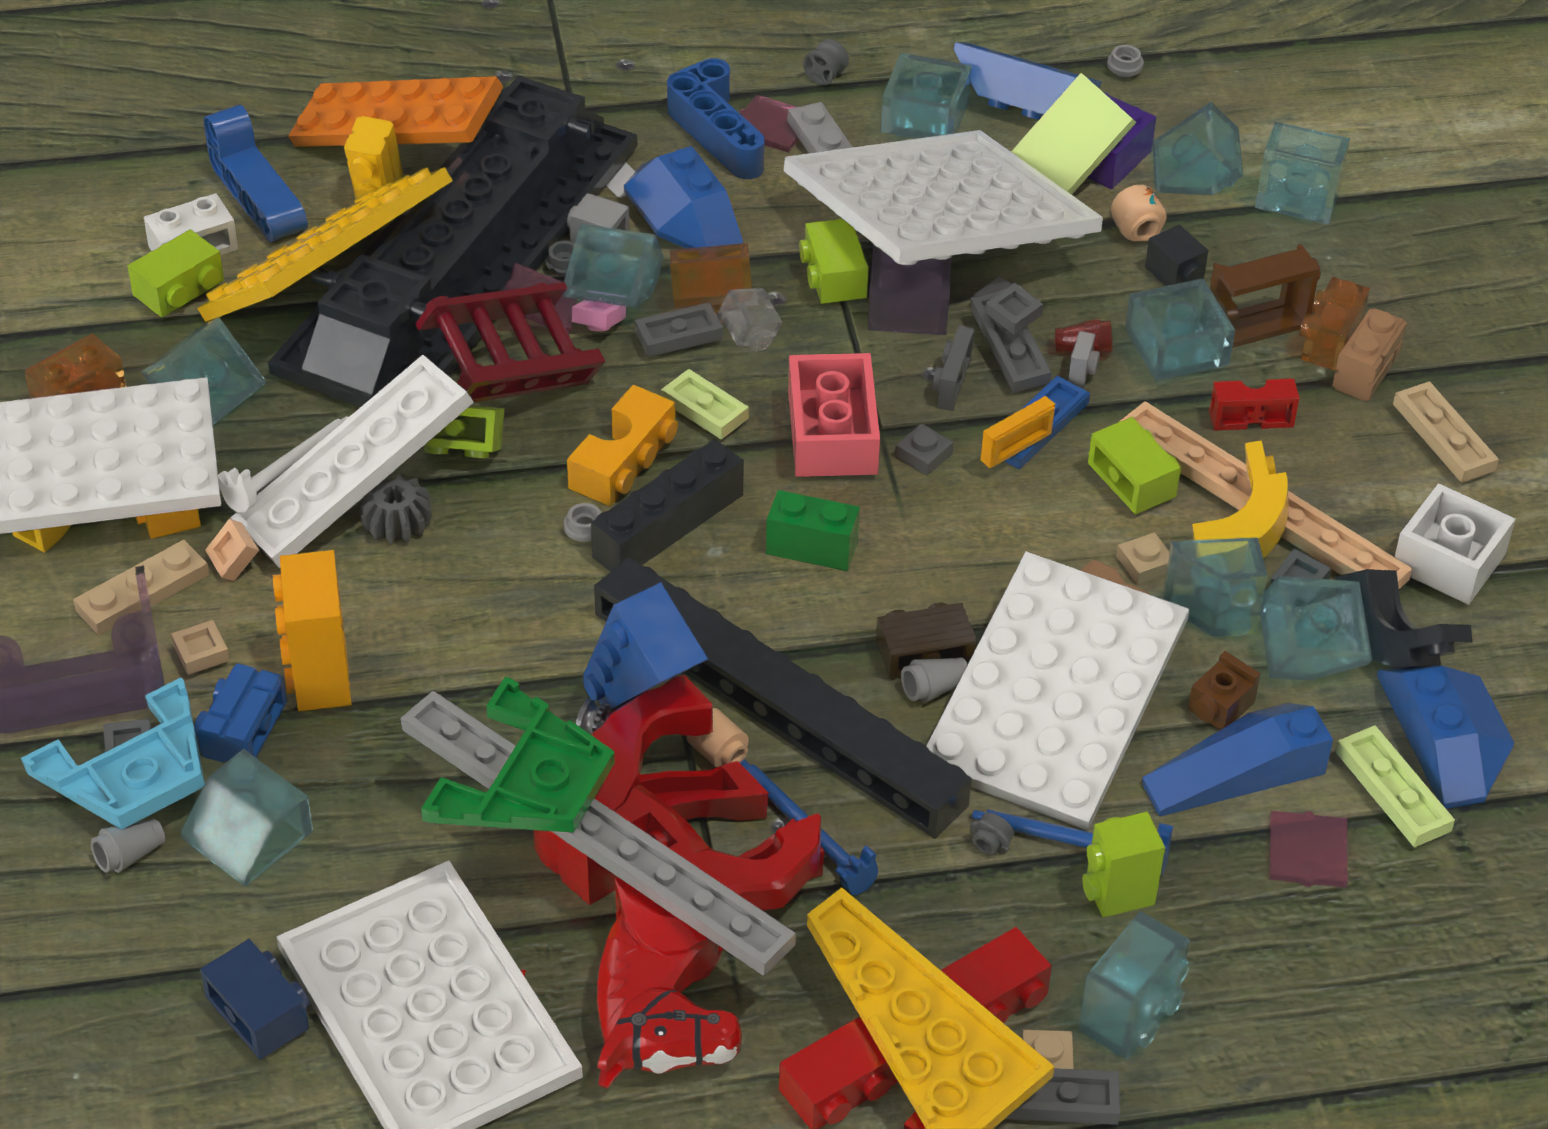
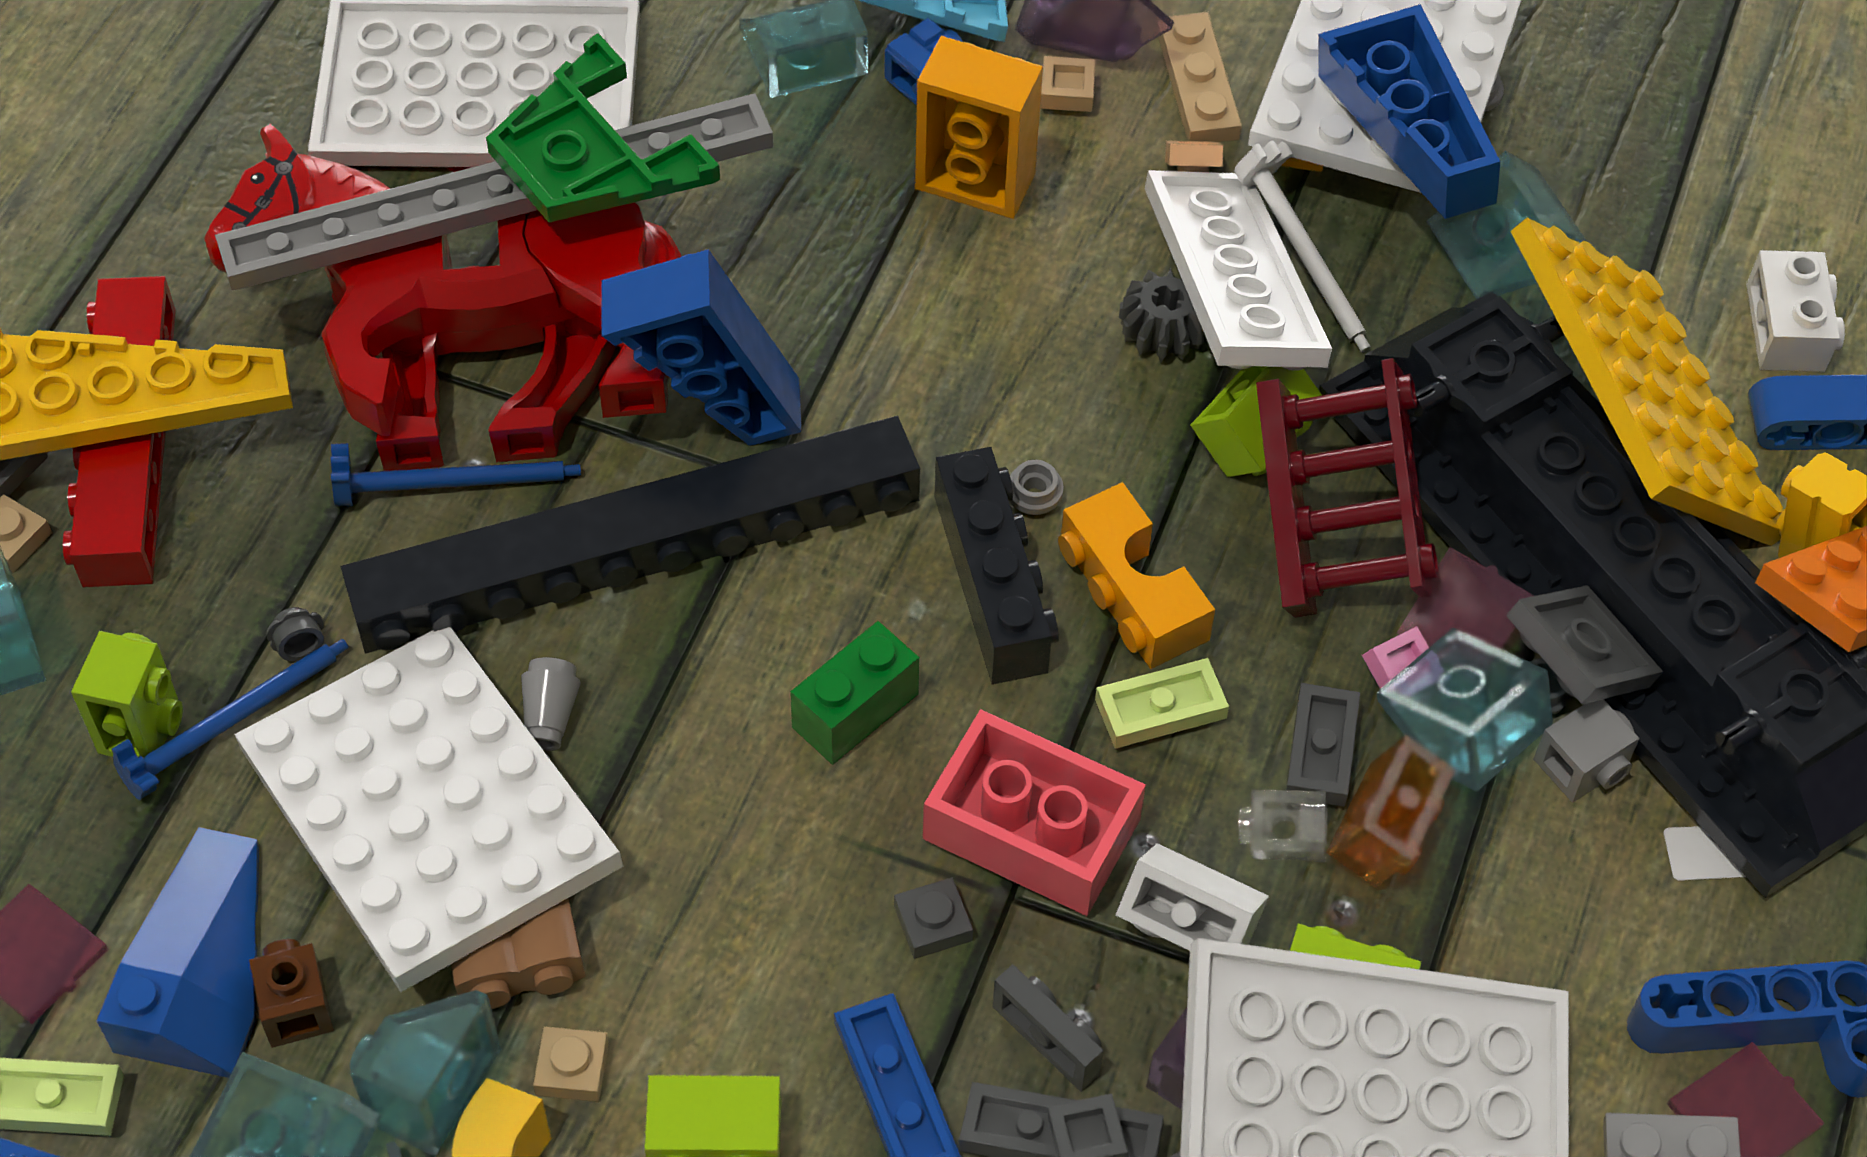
camera: 120 degrees right, 10 degrees up
clear orange brick [24,333,126,399] -> none
lime brick [127,229,224,318] -> none
blue wedge [624,146,743,259] -> none
light nougat brick [687,708,749,767] -> none
dark brown brick [876,602,976,681] -> none
light orange tile [980,396,1055,468] -> none
none -> white brick [1116,843,1269,951]
none -> blue wedge [1318,4,1500,219]
none -> dark grey plate [1506,586,1663,704]

